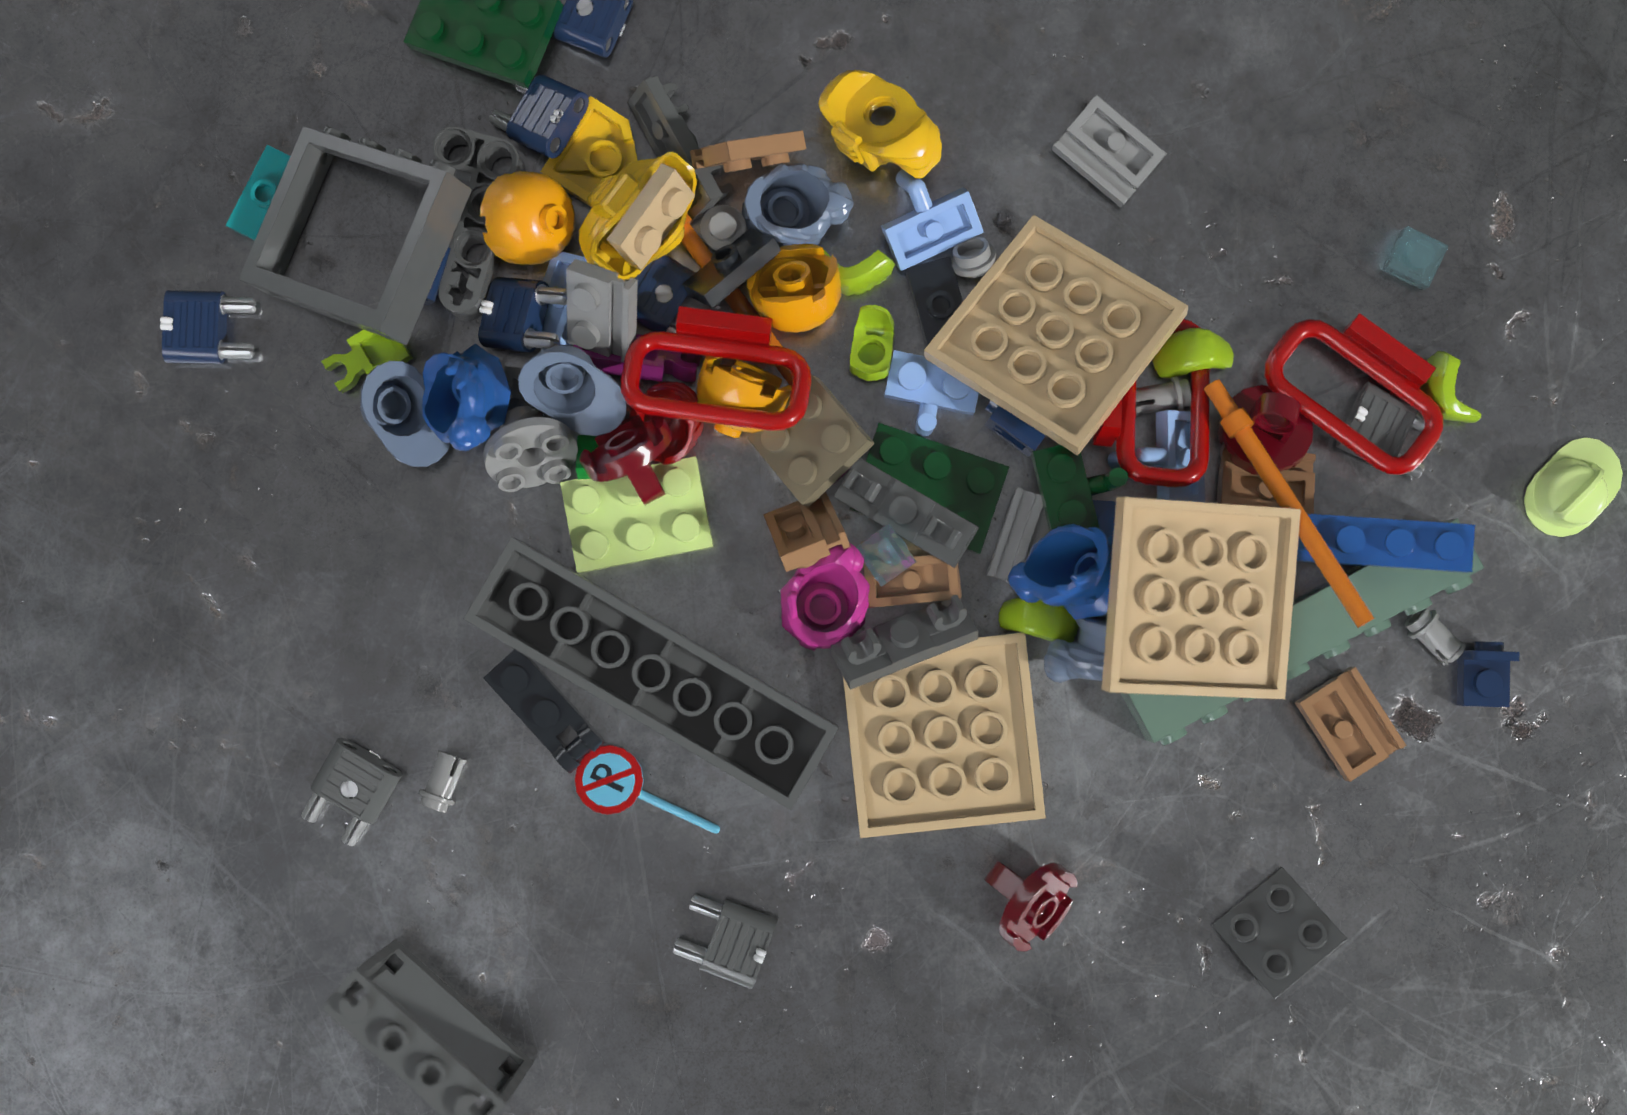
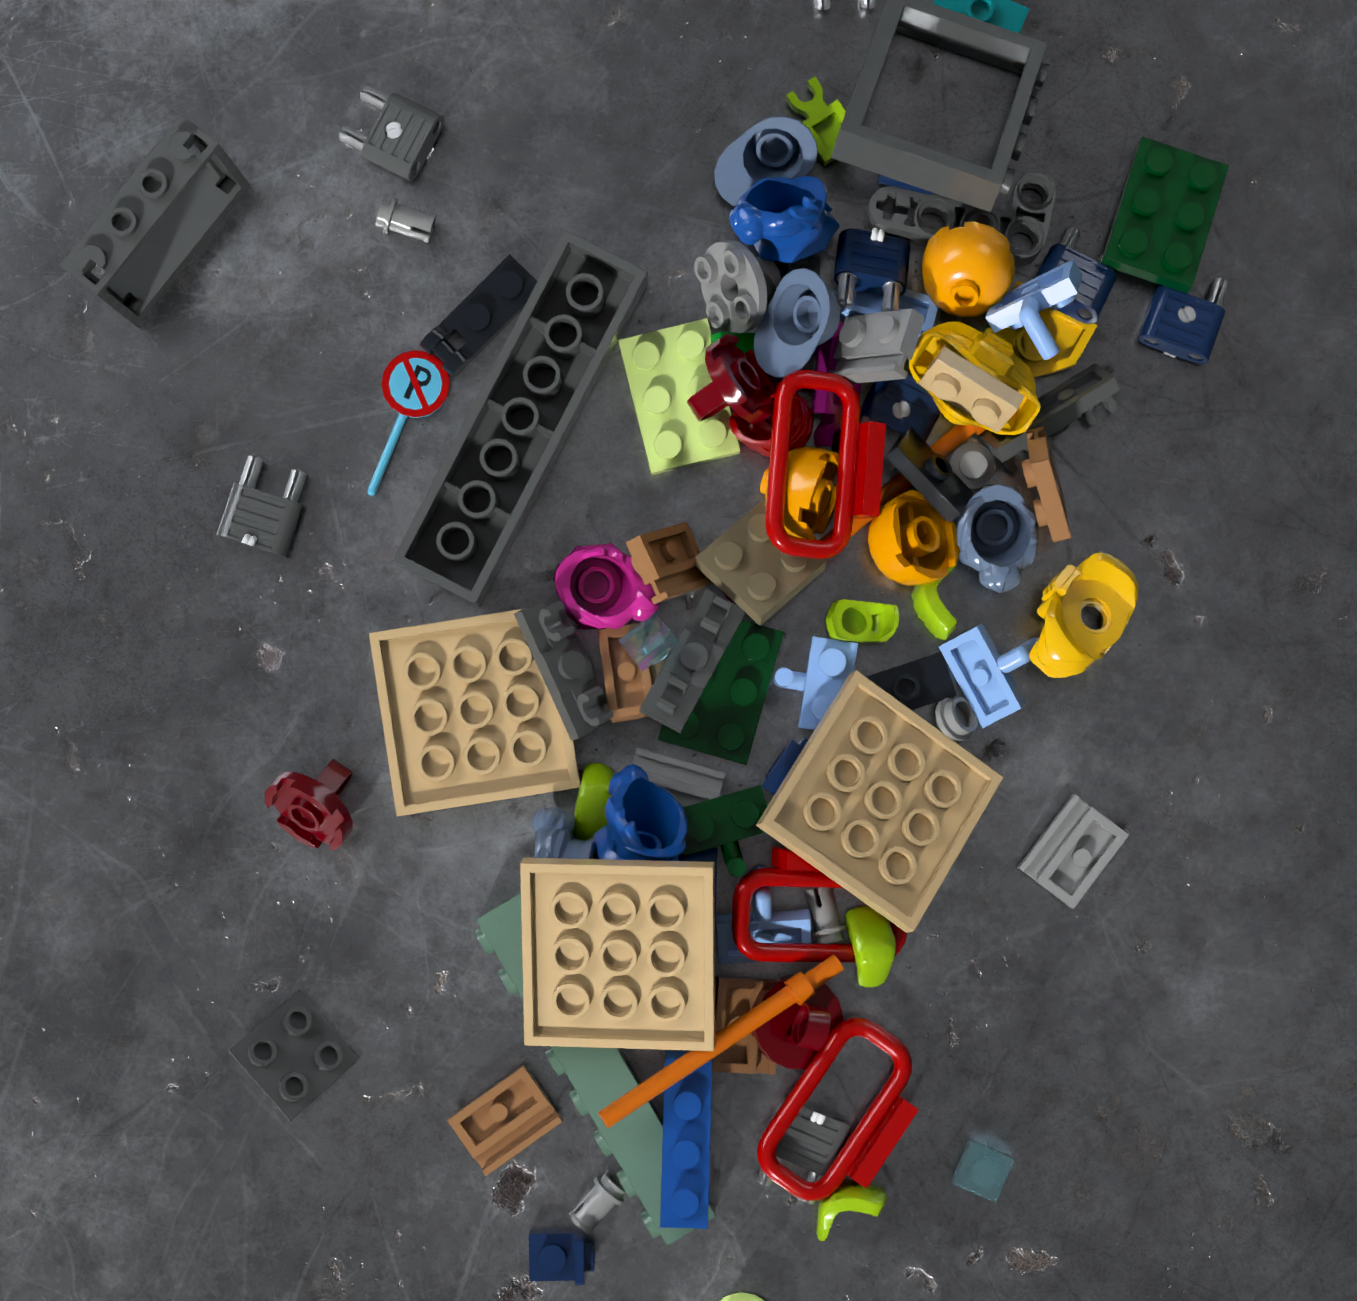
camera: 95 degrees right, 0 degrees up
none -> light blue plate [985,259,1082,360]

